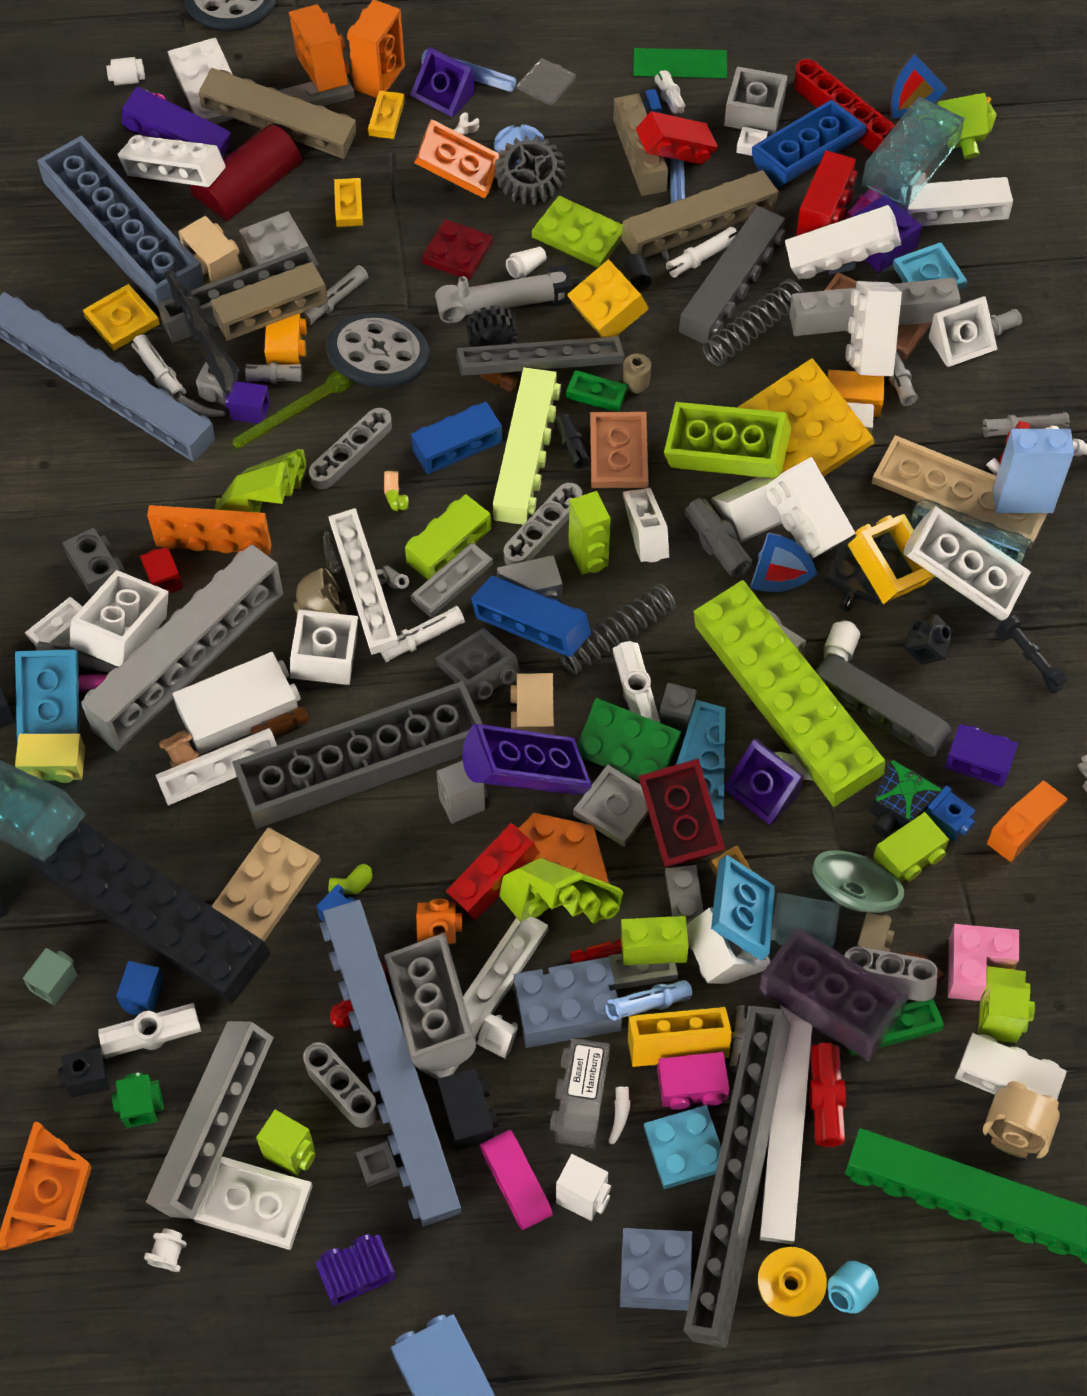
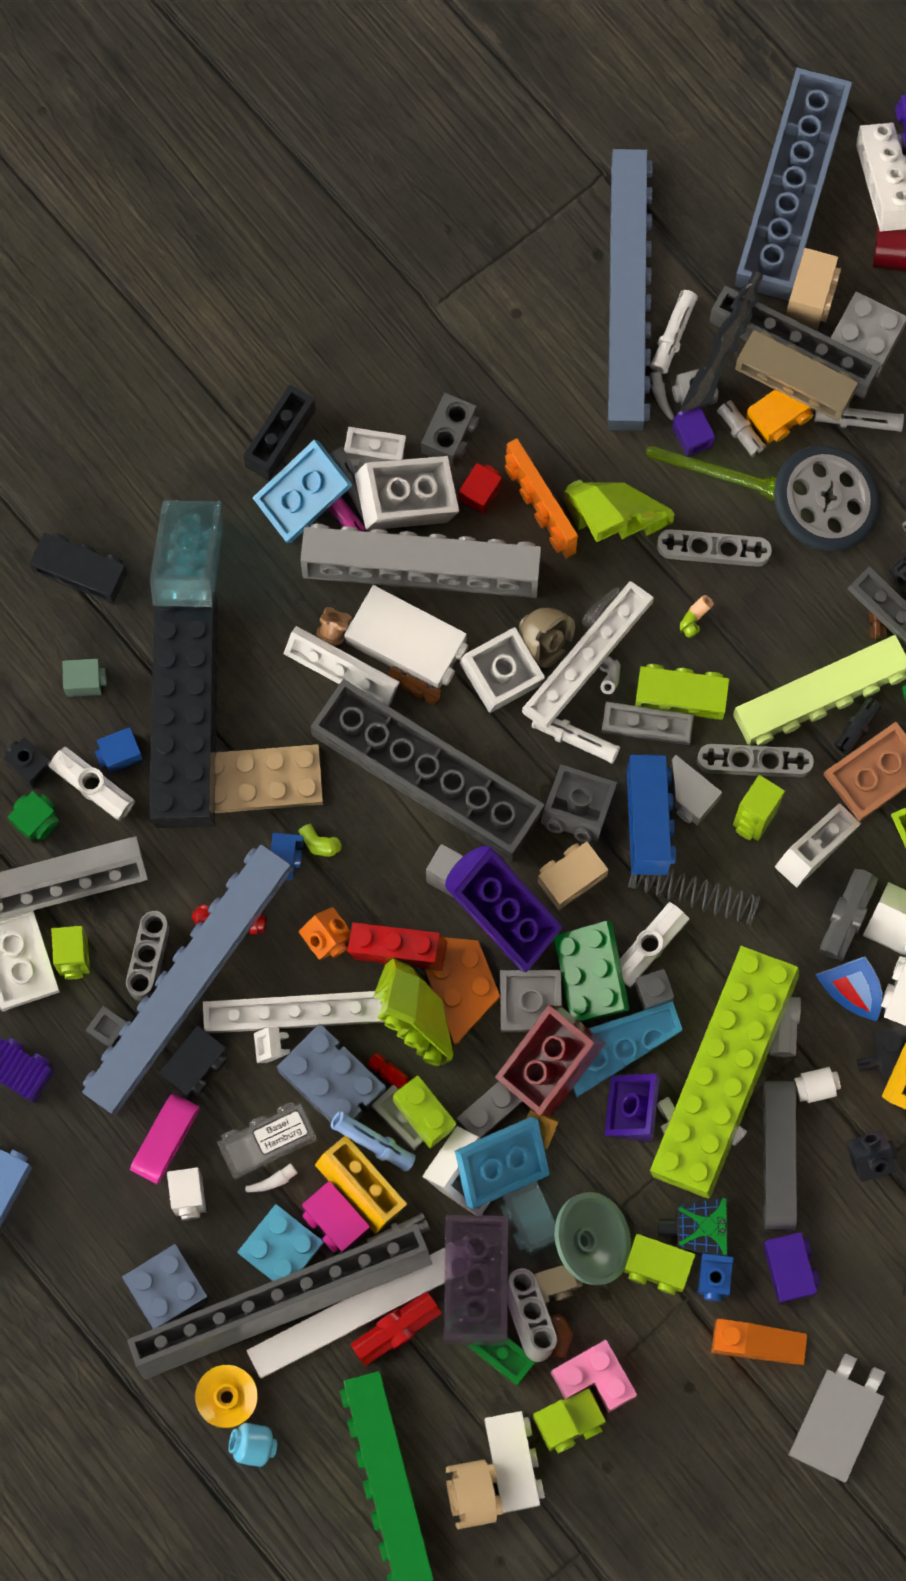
camera: 55 degrees right, 15 degrees up
light yellow brick [15,734,85,783] -> none
yellow plate [83,284,160,351] -> none
light grey brick [384,933,476,1071] -> none
blue brick [411,402,502,475] -> none

